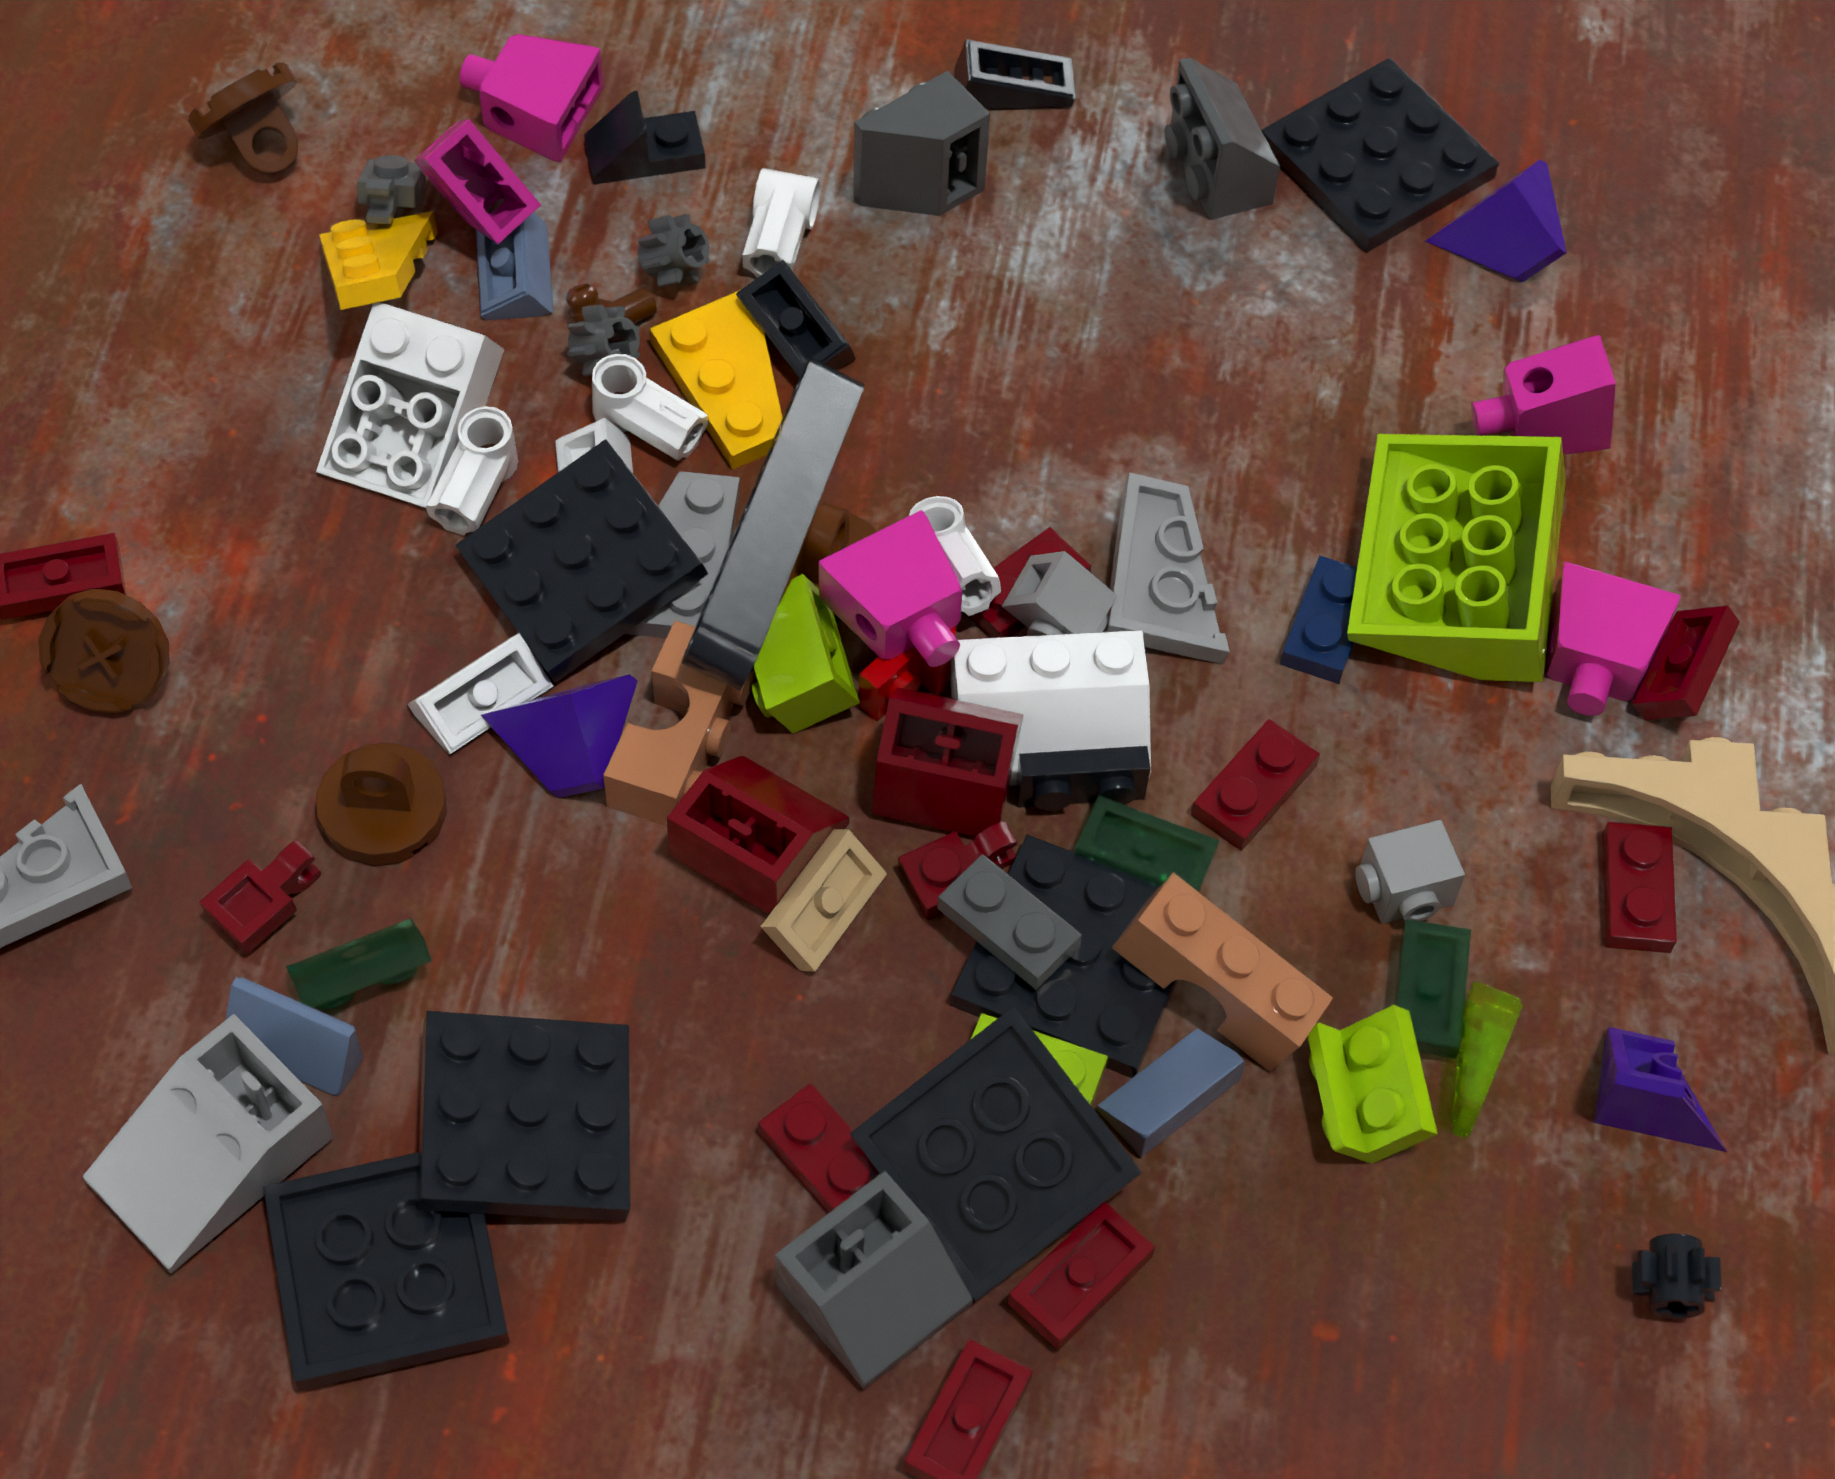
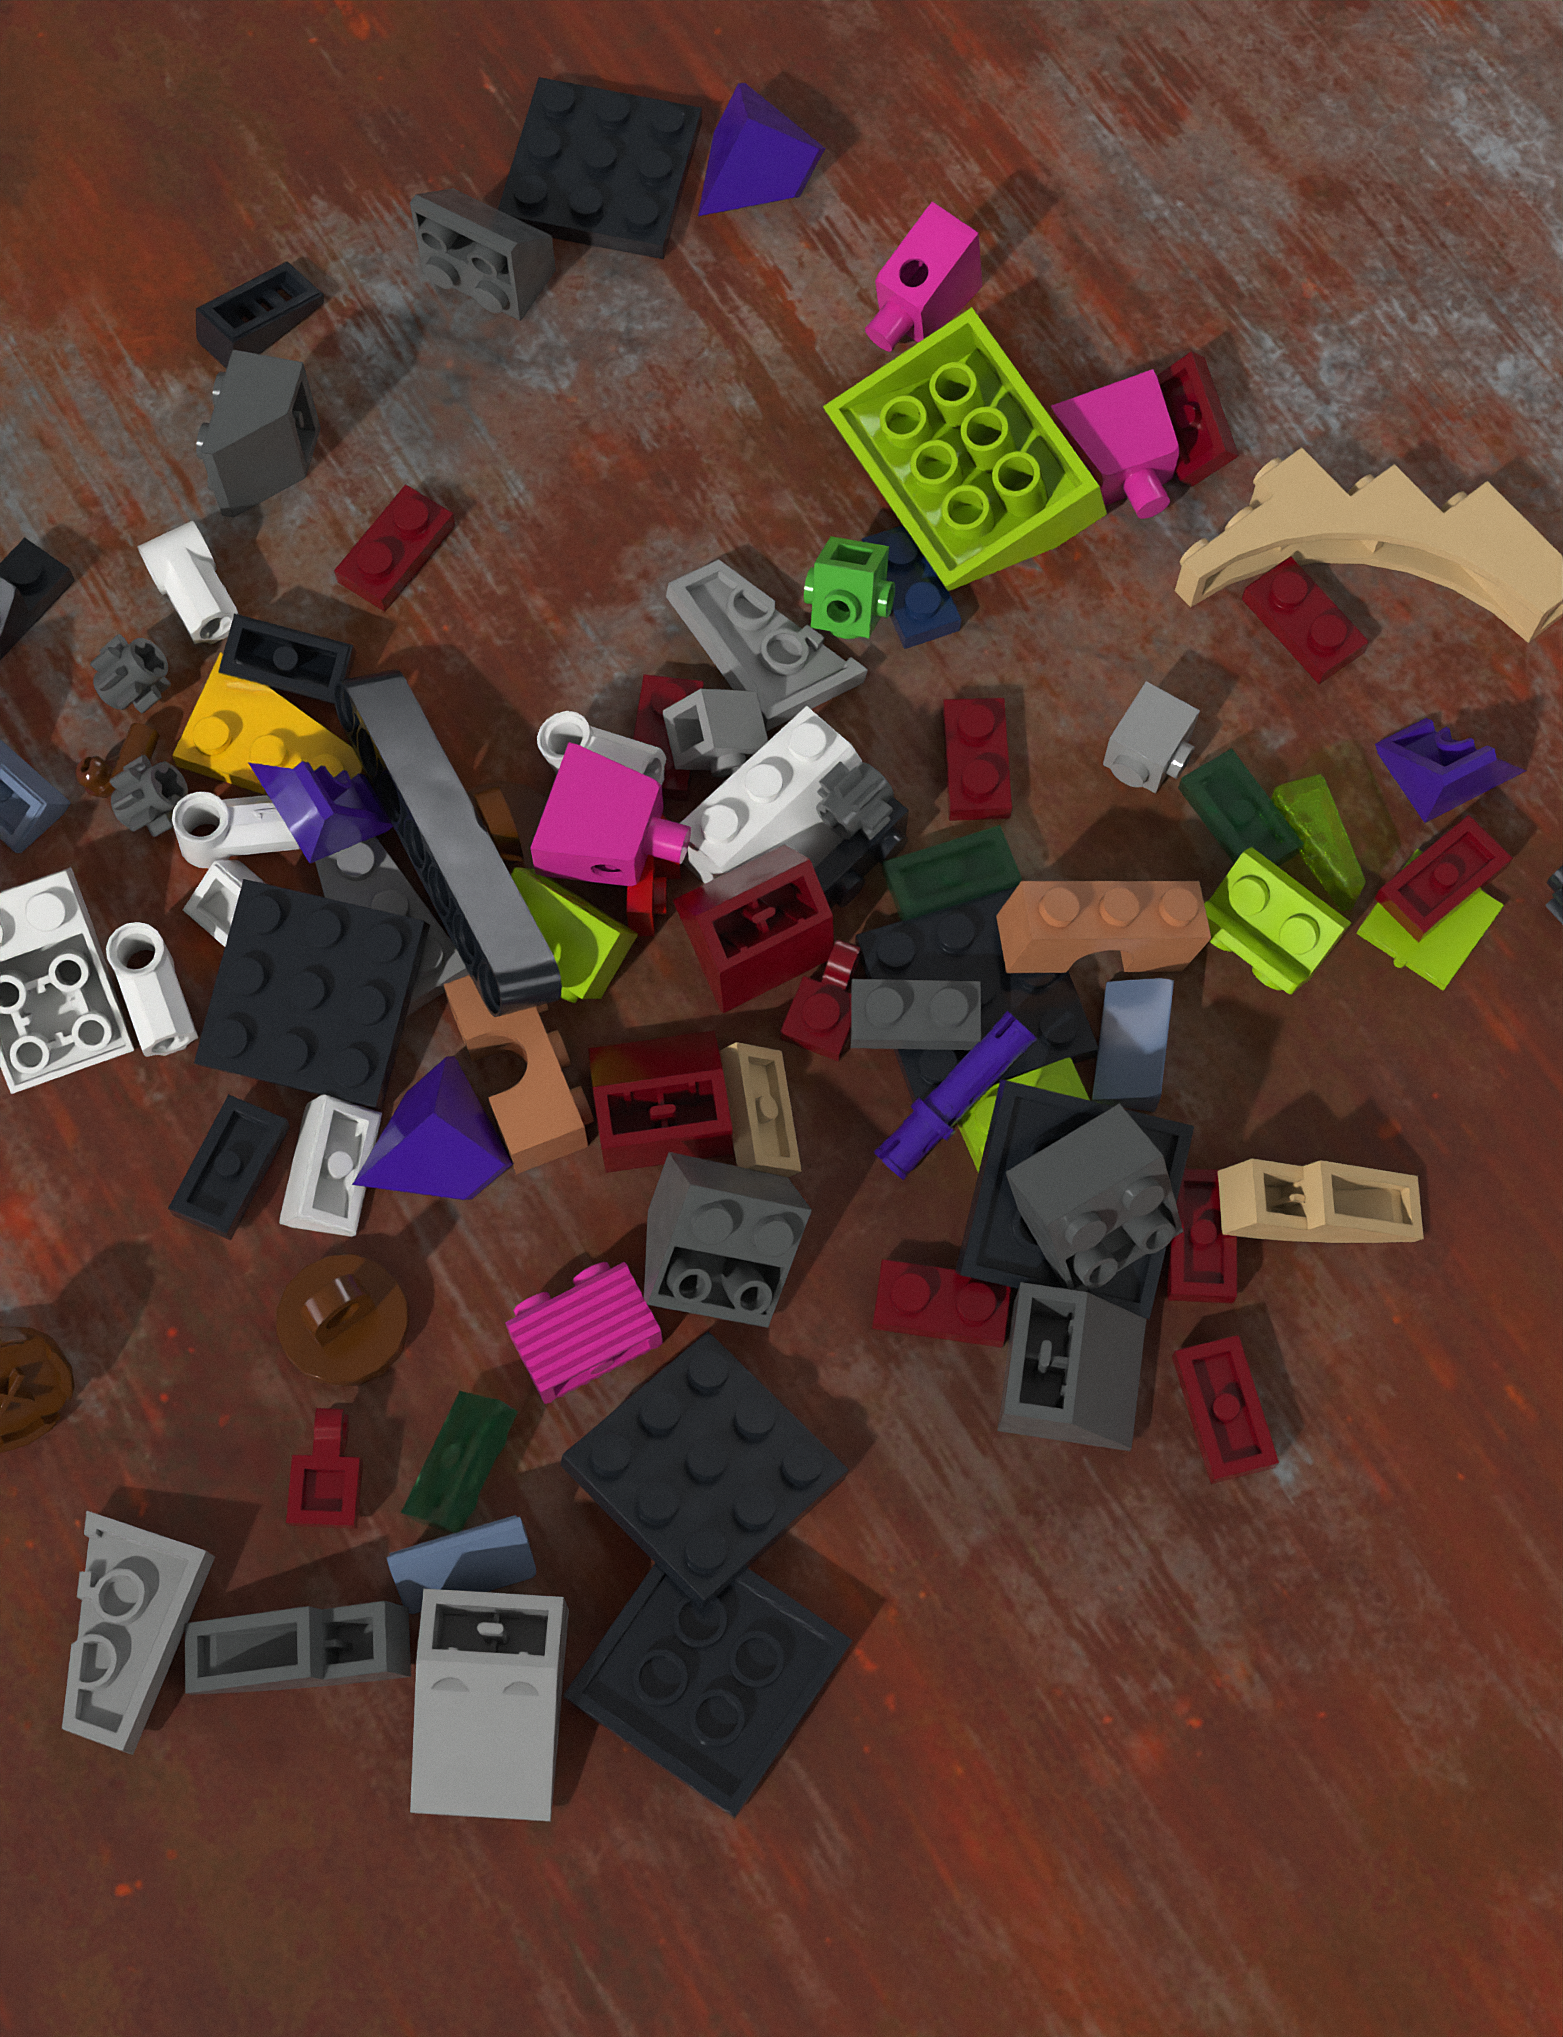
camera: 40 degrees left, 10 degrees up
none -> black plate [168,1094,290,1240]
none -> dark grey slope [185,1601,411,1695]
none -> dark purple slope [248,761,393,864]
none -> dark red plate [334,484,456,612]
none -> dark pink brick [505,1262,663,1404]
none -> dark grey slope [644,1152,812,1328]
none -> bright green brick [804,536,895,639]
none -> dark grey gear [816,761,894,840]
none -> dark purple pin [874,1011,1037,1180]
none -> dark grey slope [1006,1103,1183,1292]
none -> tan slope [1218,1158,1424,1243]
none -> lime piece [1356,849,1504,991]
none -> dark red plate [1374,814,1513,943]

